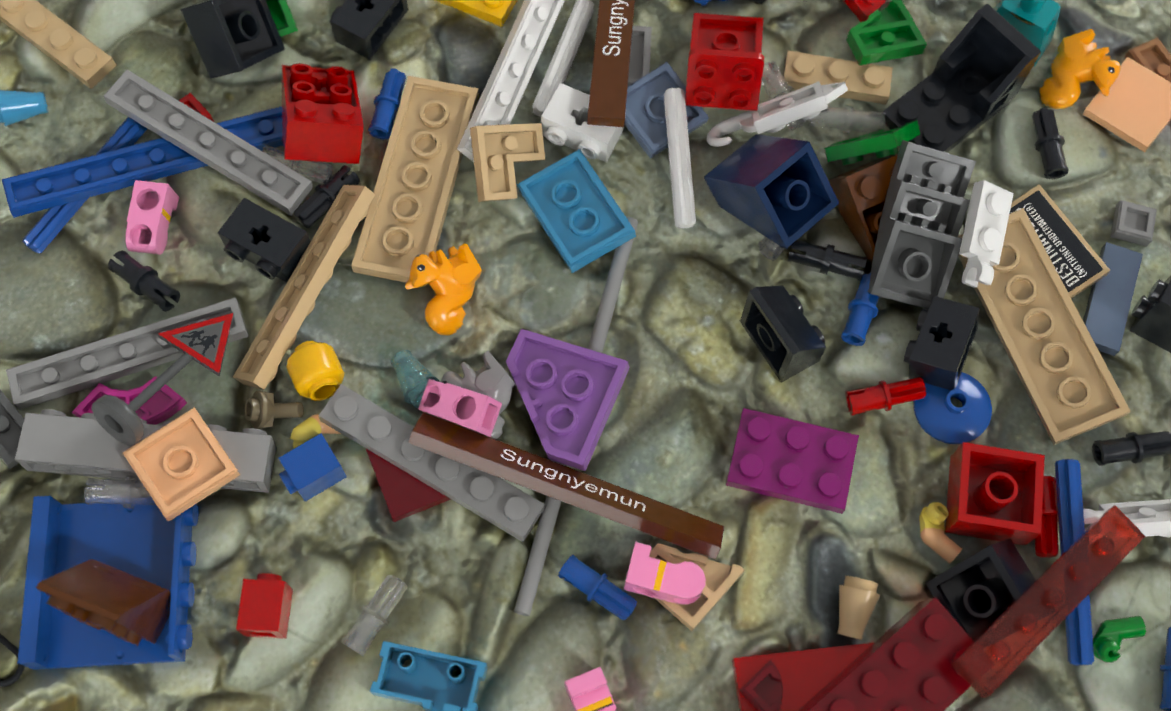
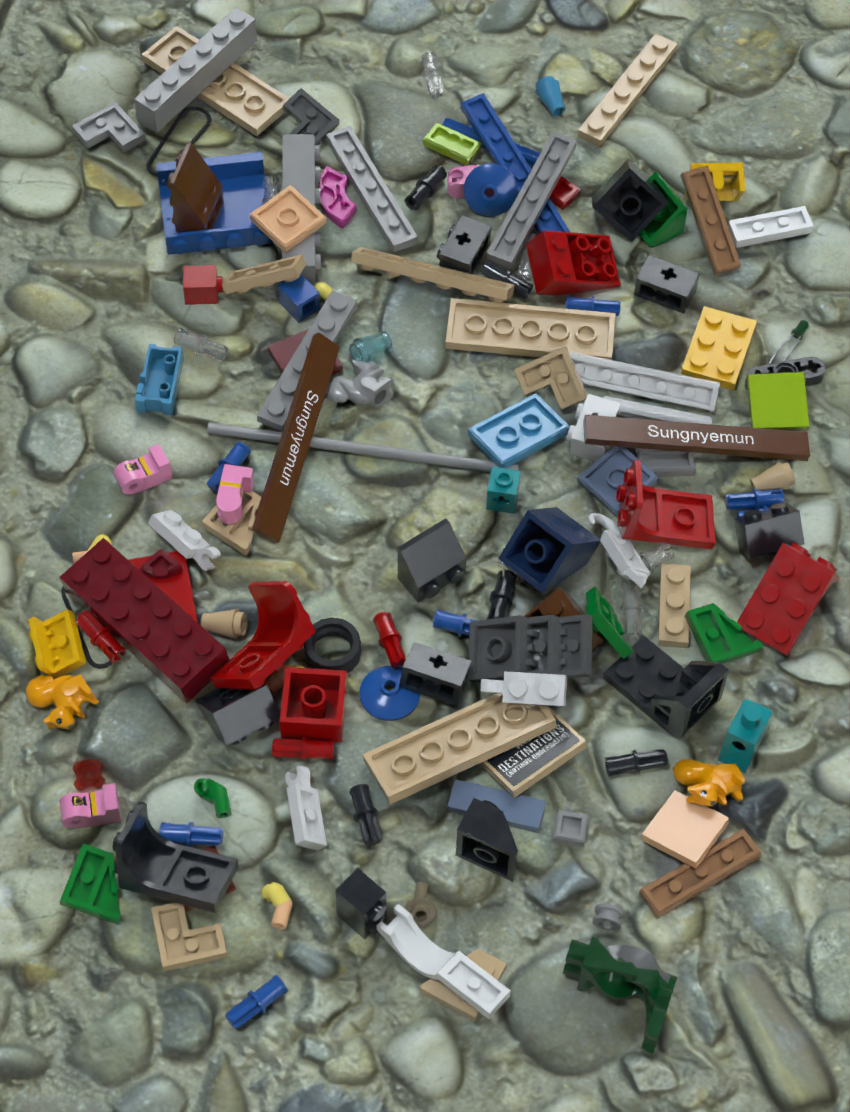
camera: 85 degrees right, 10 degrees down
dark grey piece [92,312,234,446] -> none
dark tan plate [245,390,304,429] -> none
yellow head [286,341,344,401] -> none
light orange animal [405,244,482,336] -> none
bright pink leg [418,379,502,437] -> none
medium lavender plate [506,329,630,471] -> none
white axle [664,88,696,228] -> none
magenta plate [725,408,859,514] -> none
clear red tile [952,505,1145,698] -> none
blue axle [1055,459,1094,665] -> none
none -> white plate [148,510,221,571]
none -> red bracket [210,581,316,690]
none -> tan plate [222,255,306,294]
none -> black tyre [303,617,361,674]
none -> lime plate [423,122,482,166]
none -> blue dish [464,163,517,217]
none -> teal brick [486,467,521,514]

